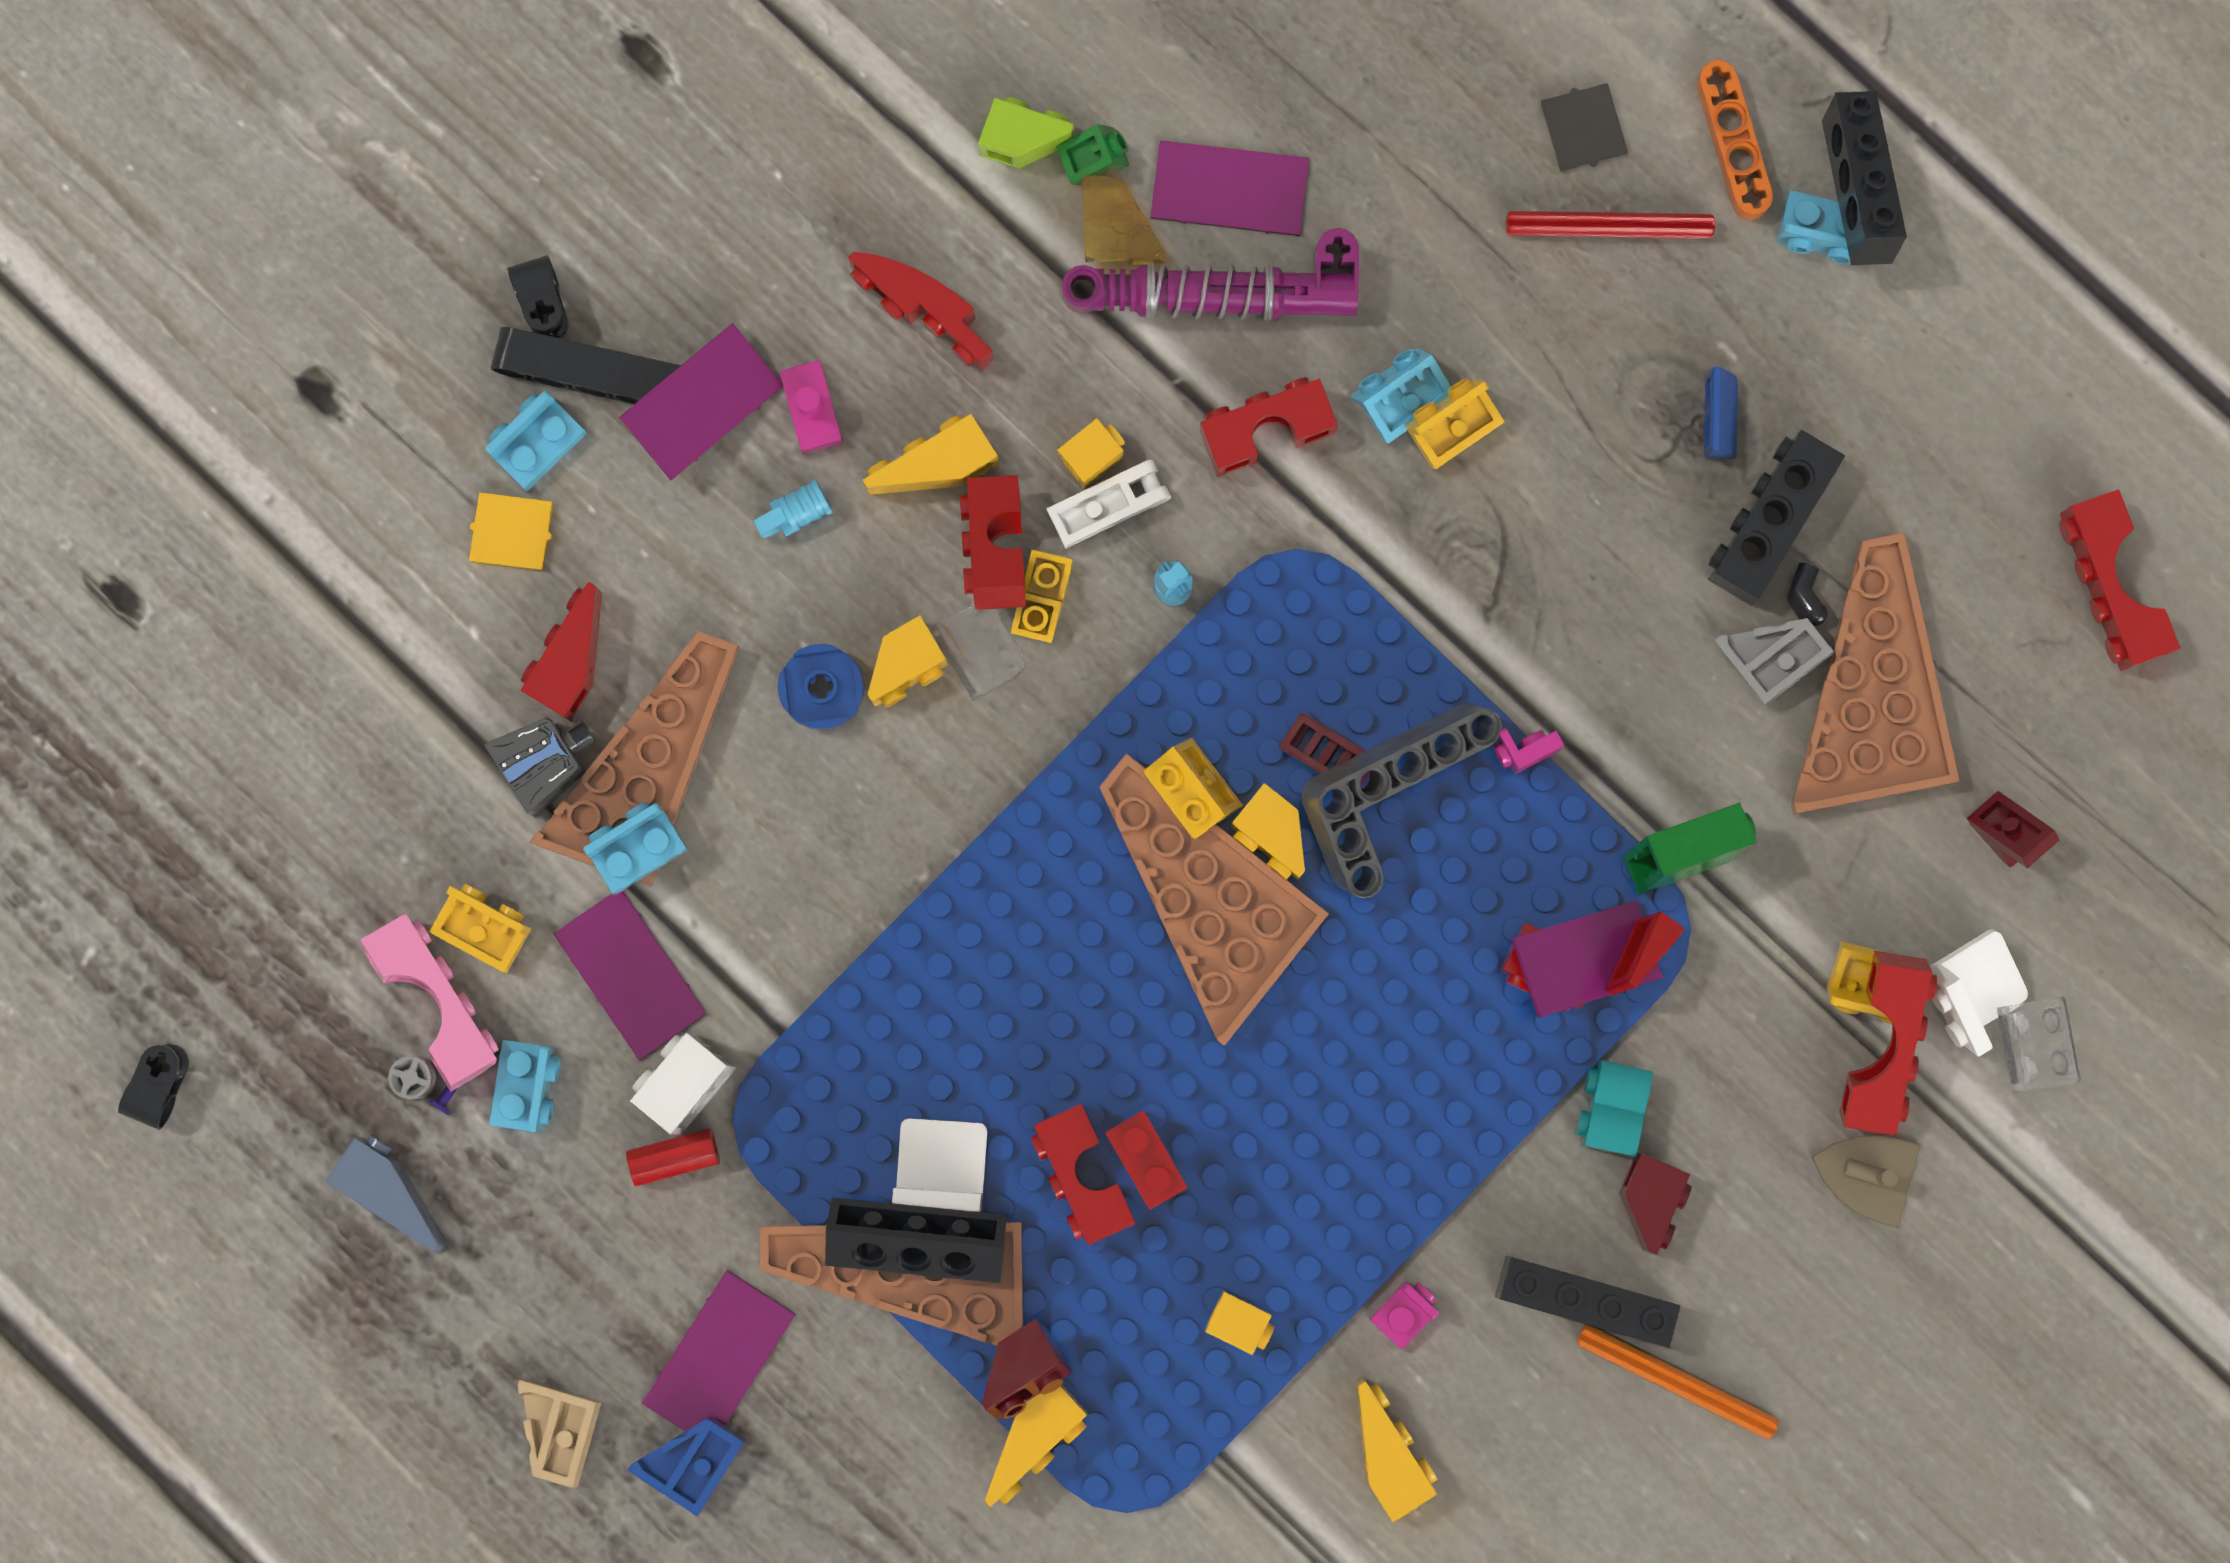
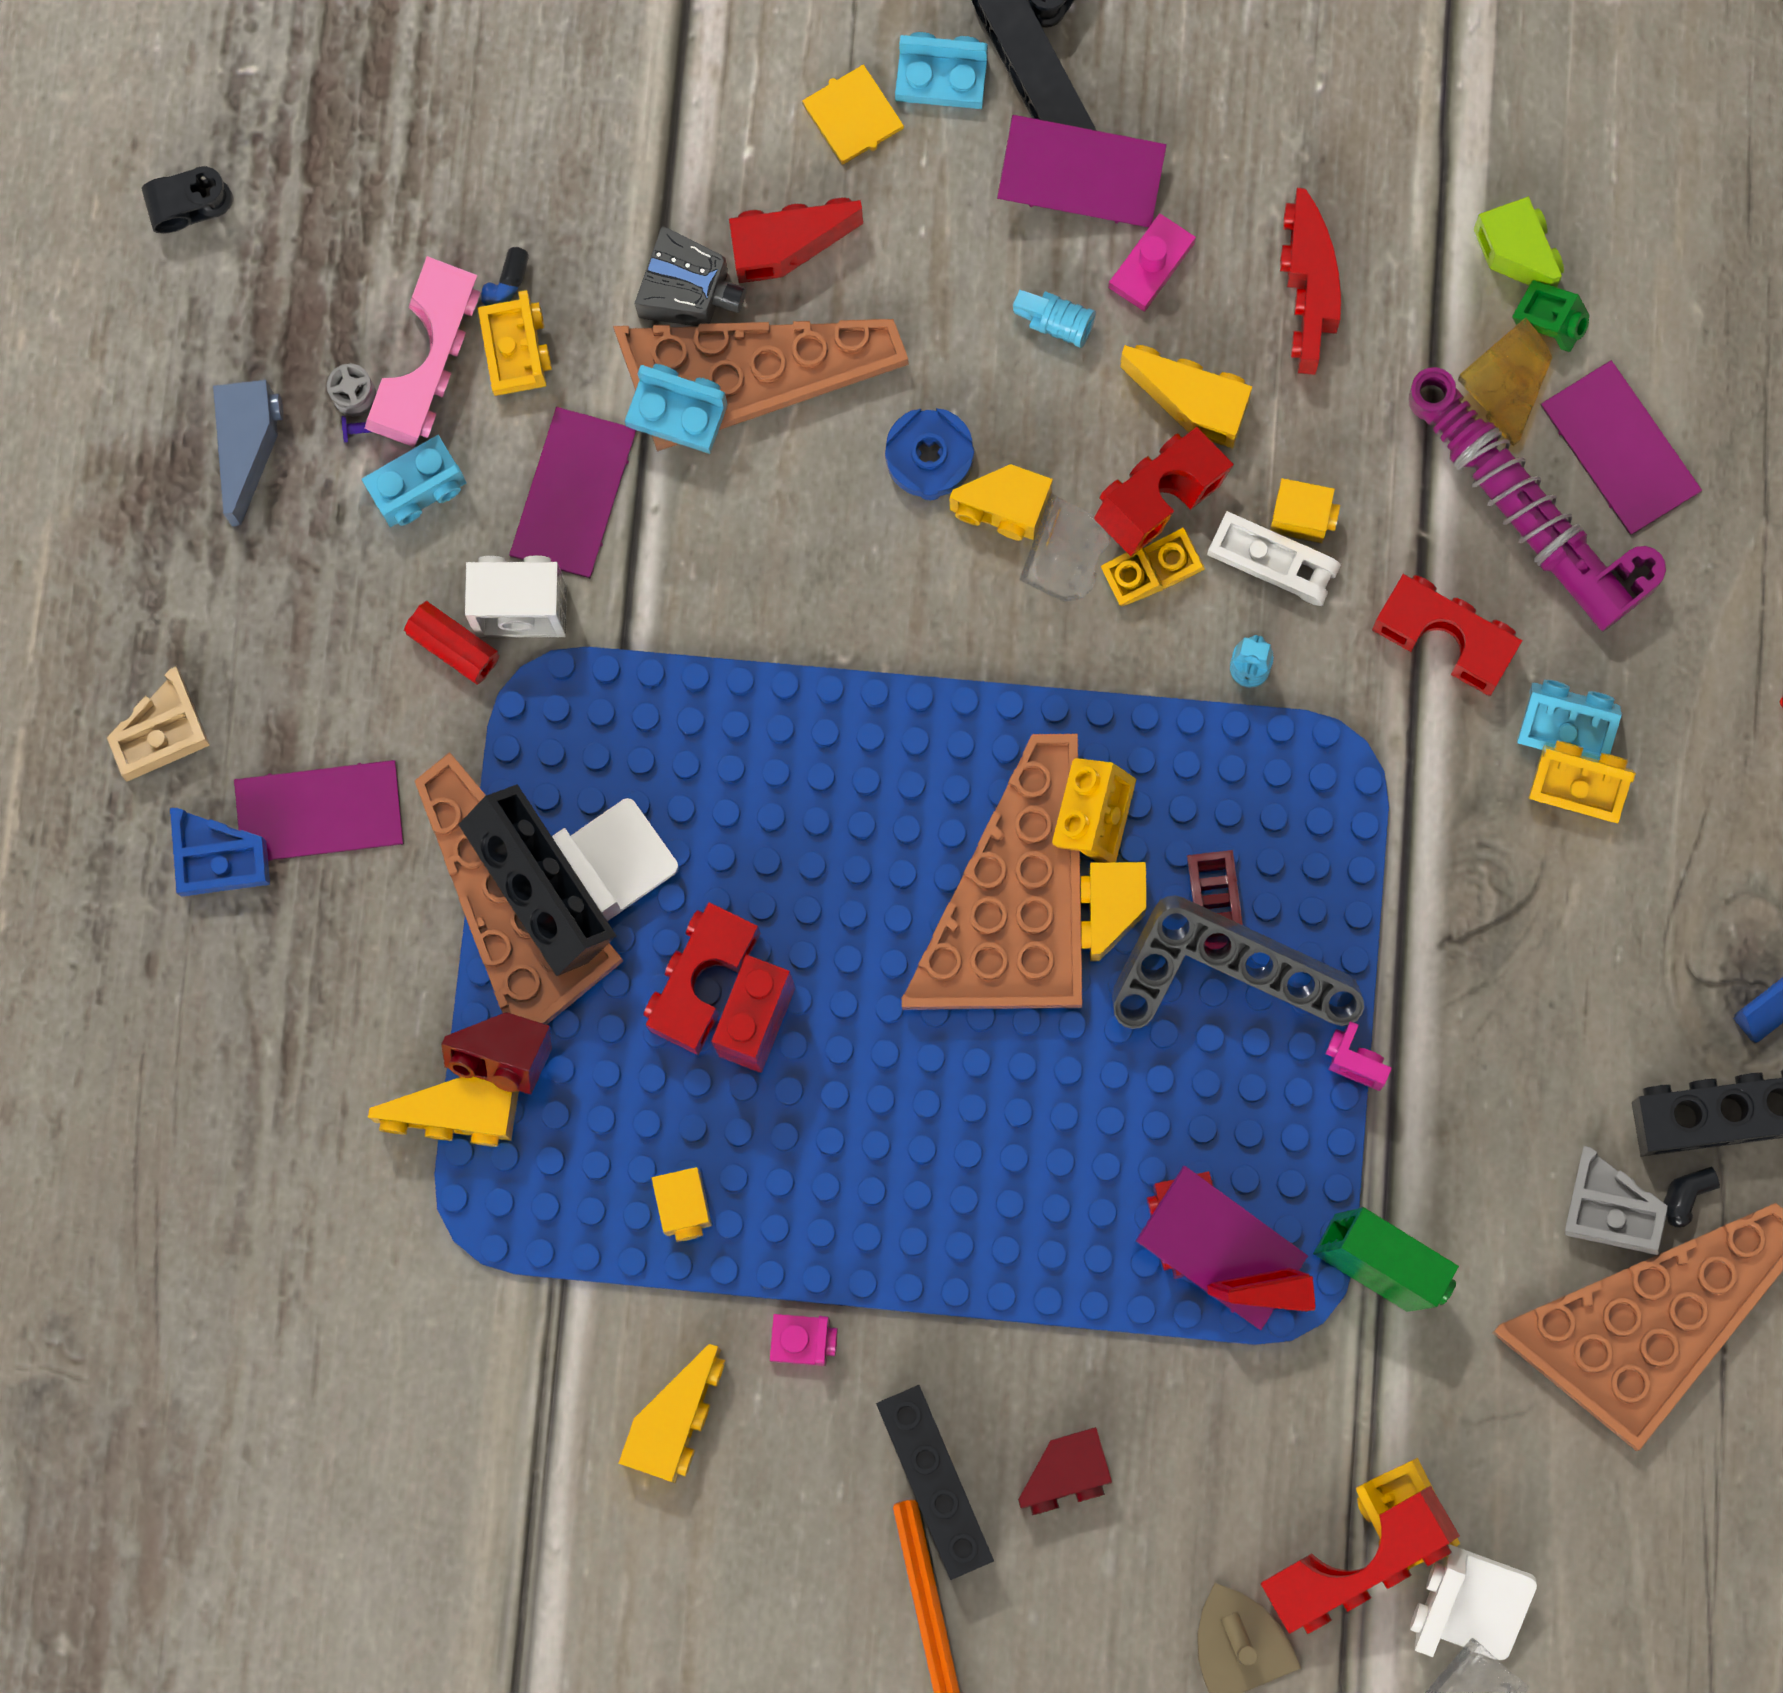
camera: 55 degrees right, 5 degrees down
teal brick [1575,1060,1653,1157] -> none
dark red slope [1967,791,2060,869] -> none
none -> arm [481,247,529,306]

